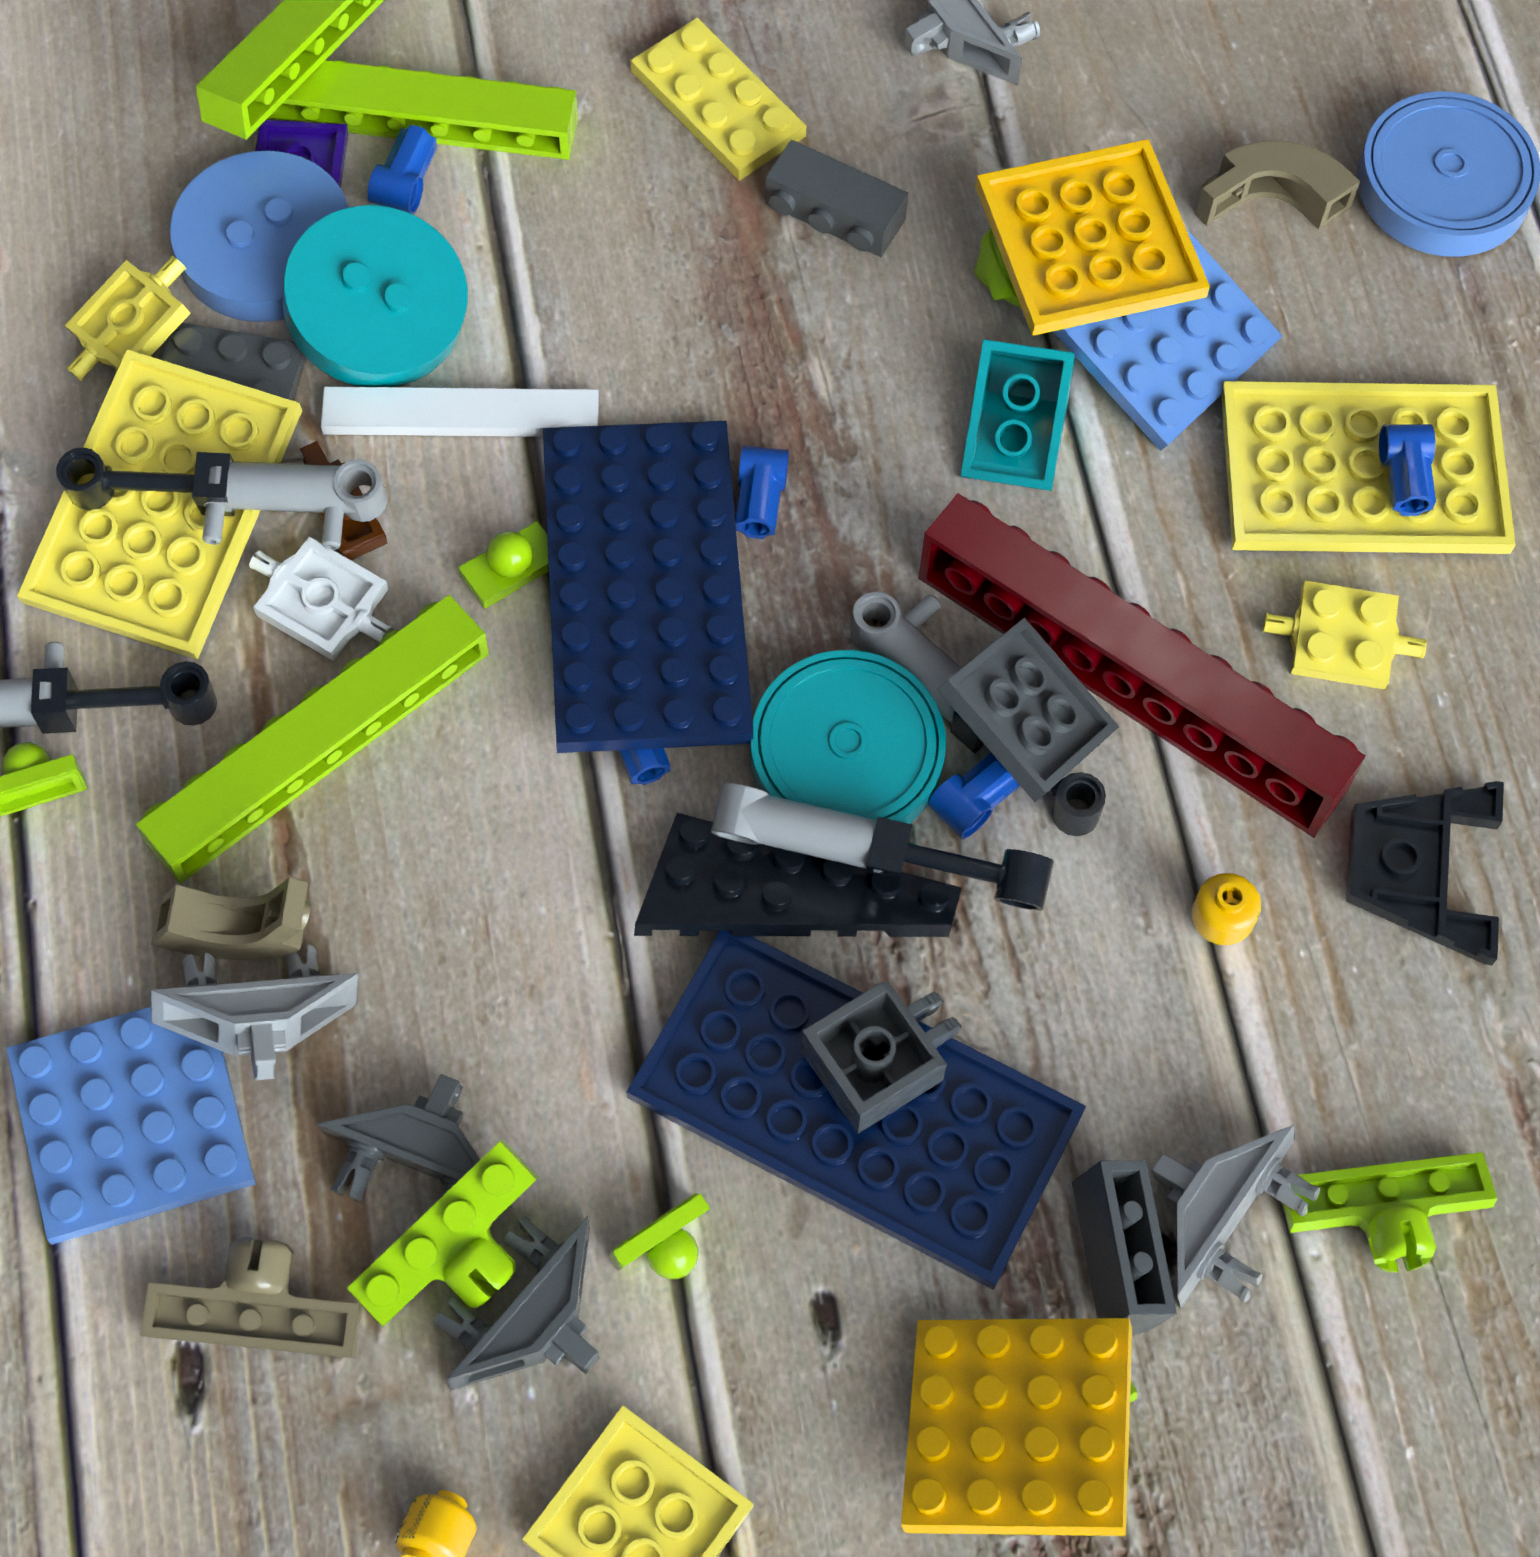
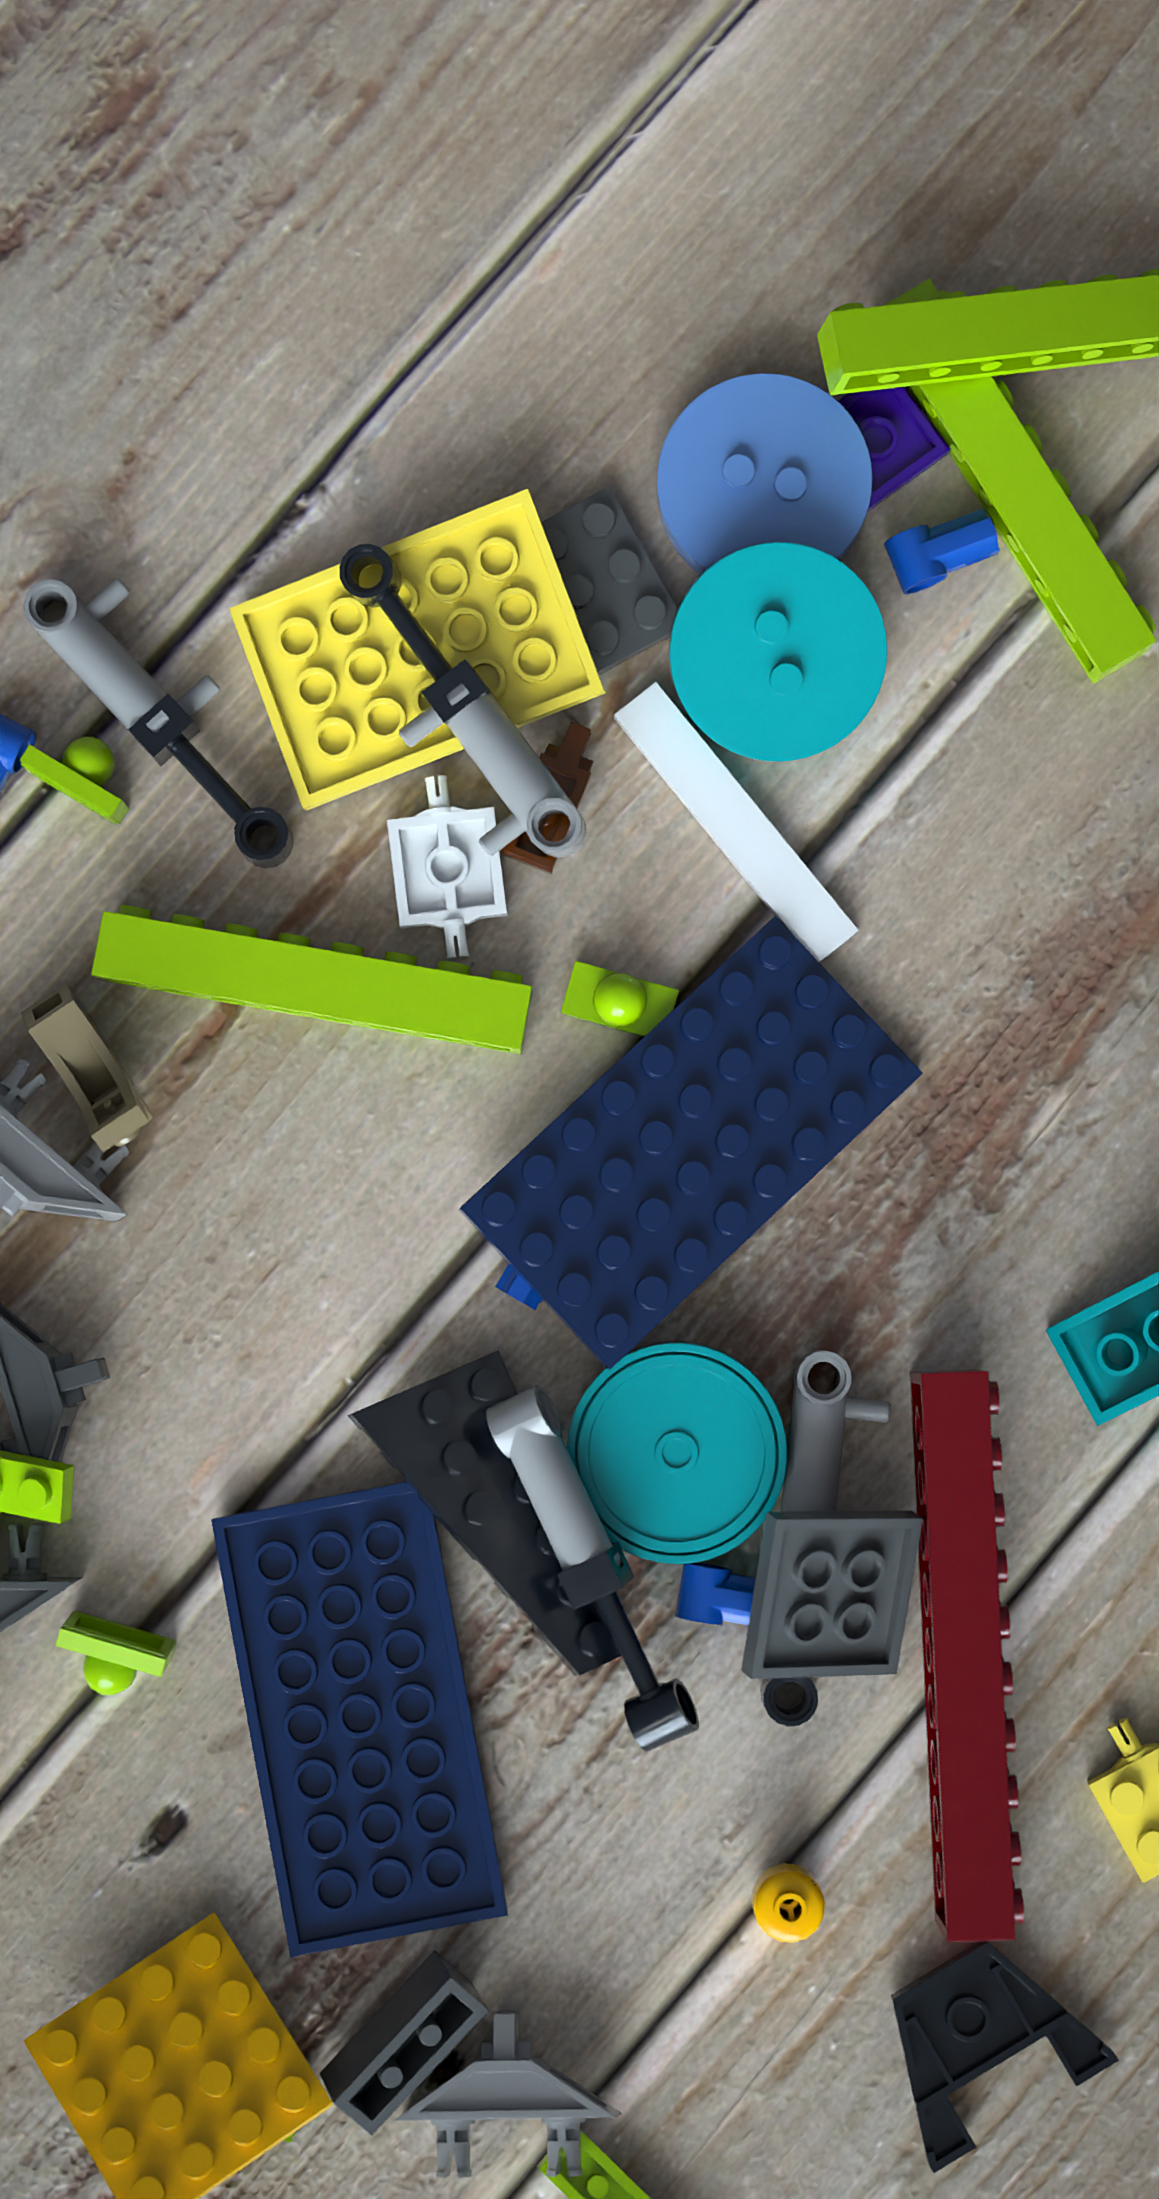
camera: 55 degrees right, 20 degrees up
light yellow plate [64,255,191,381] -> none
blue piece [736,445,789,539] -> none
dark grey hinge [801,981,962,1134] -> none

